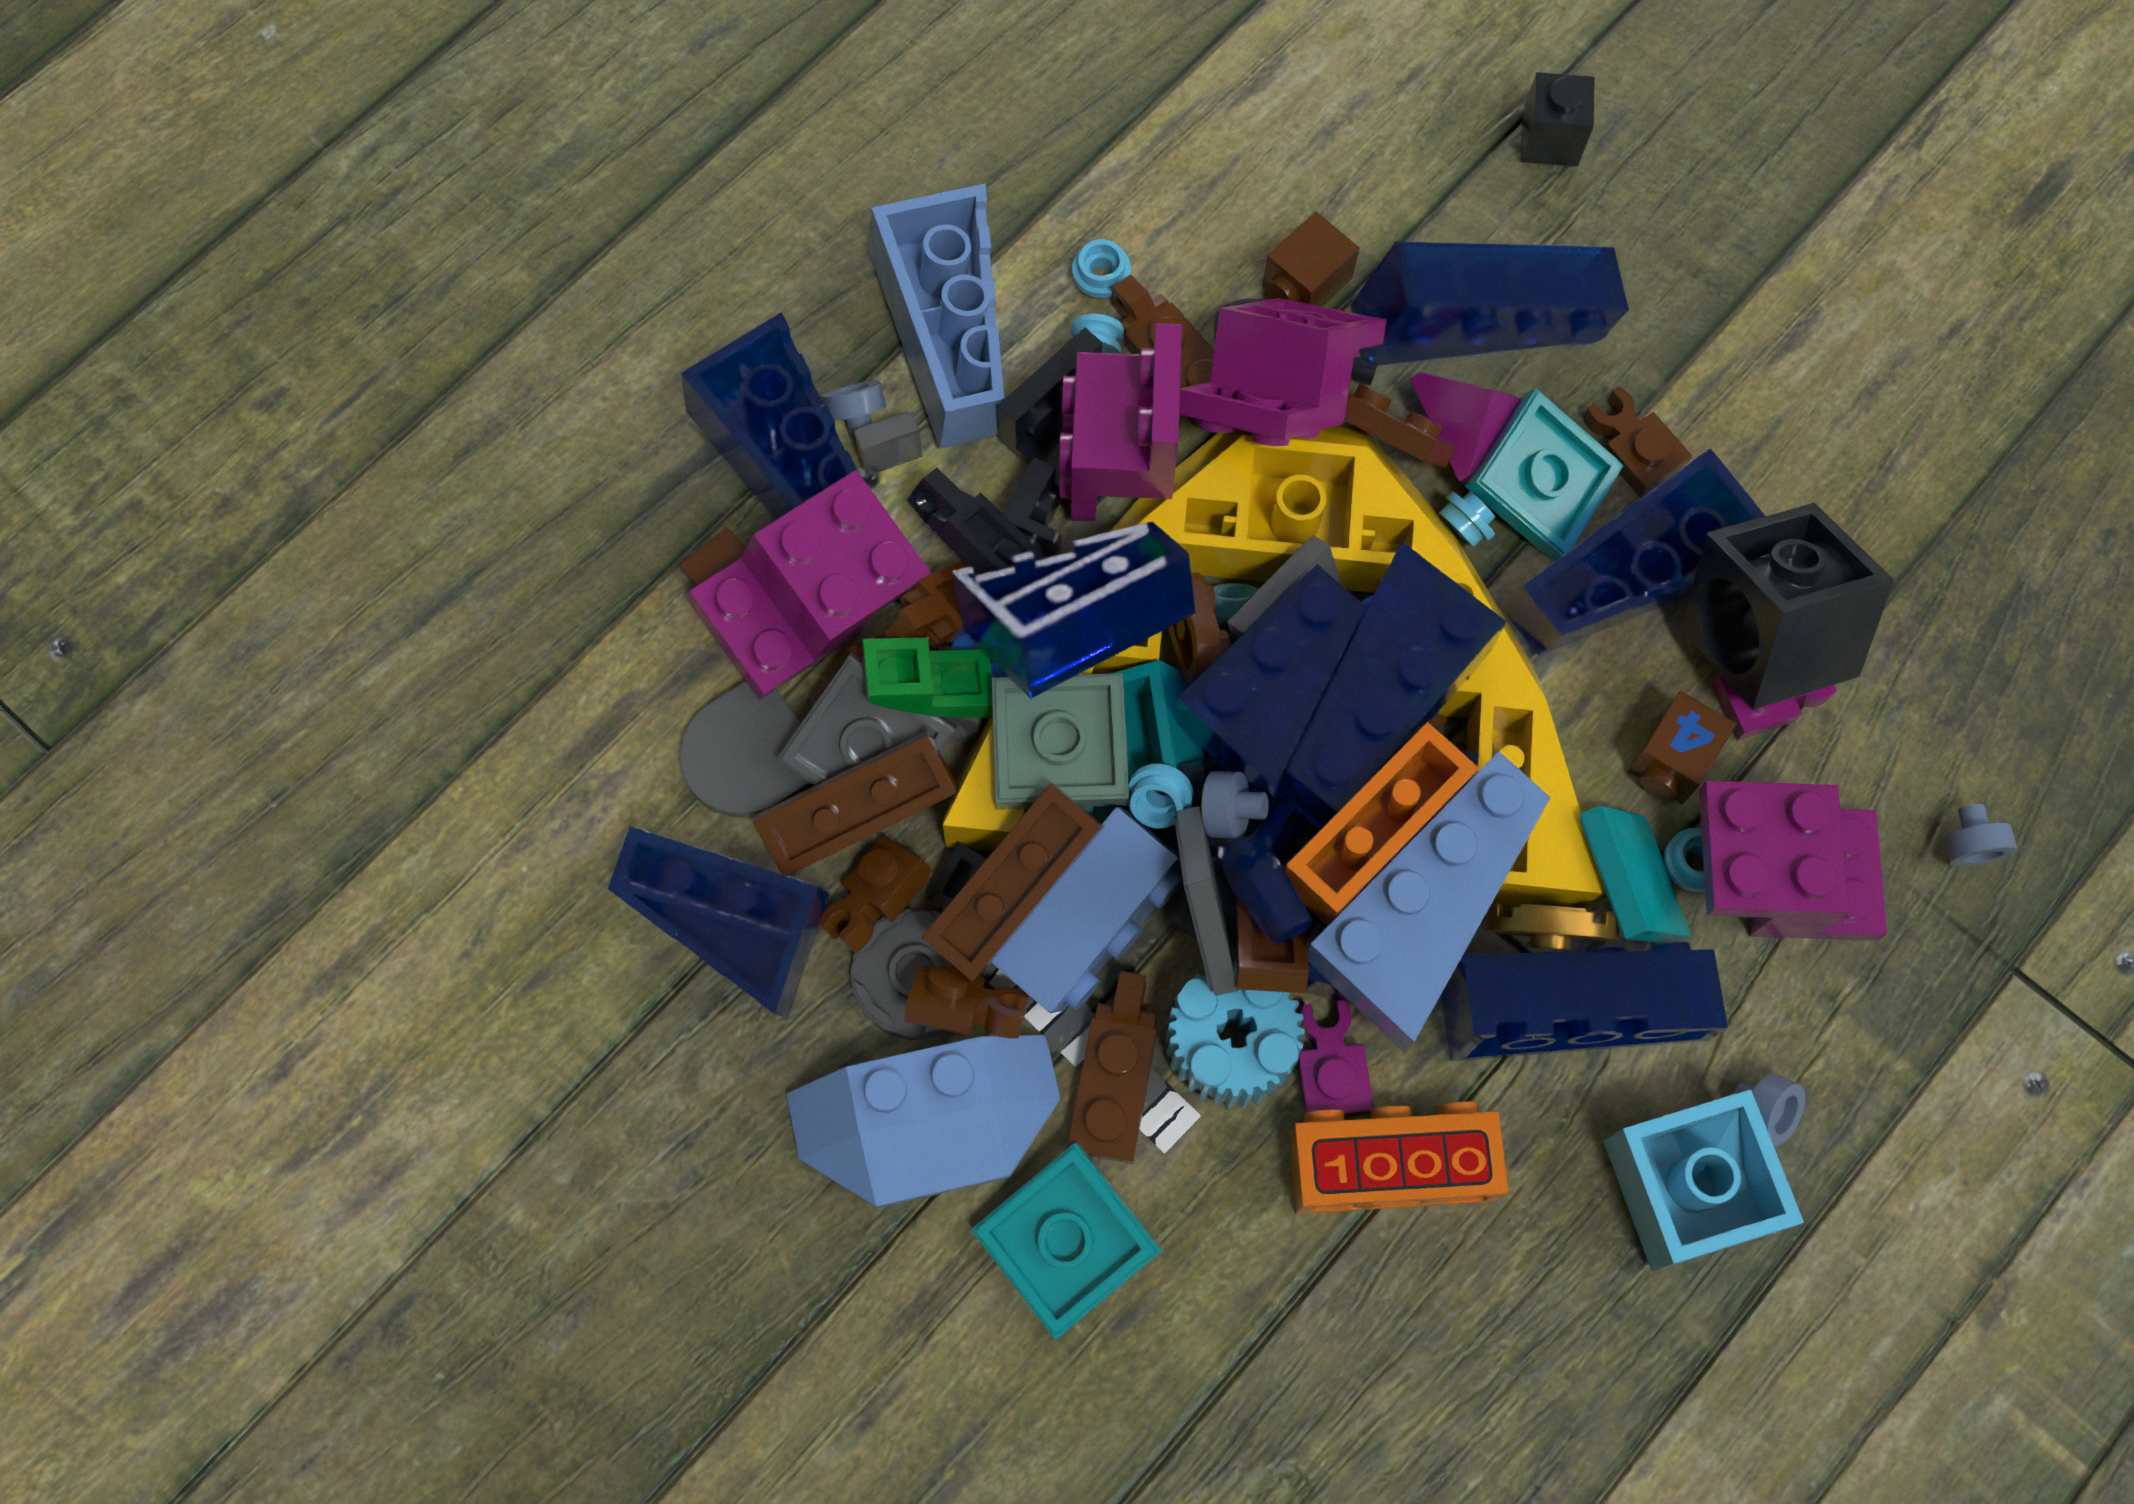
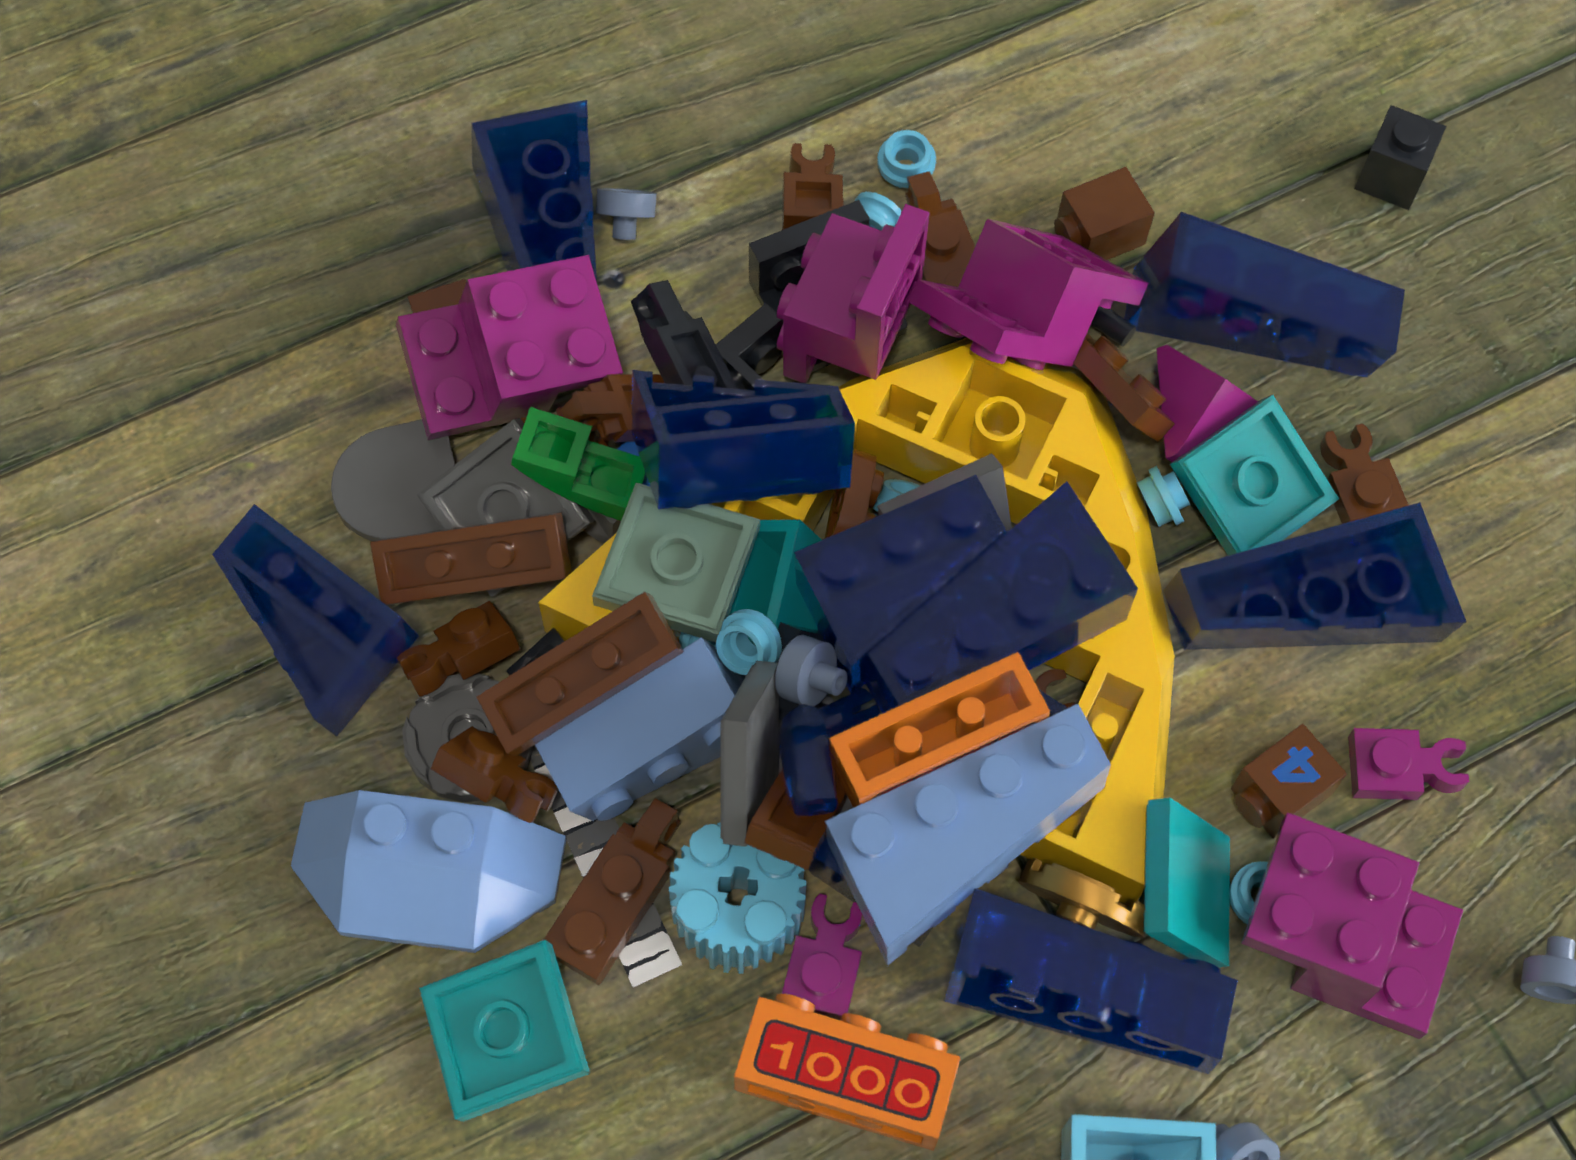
camera: 20 degrees right, 5 degrees down
dark grey tile [854,411,923,476] -> none
medium blue wedge [868,184,1004,449] -> none
black brick [1681,503,1894,709] -> none
none -> reddish brown plate [782,143,843,230]

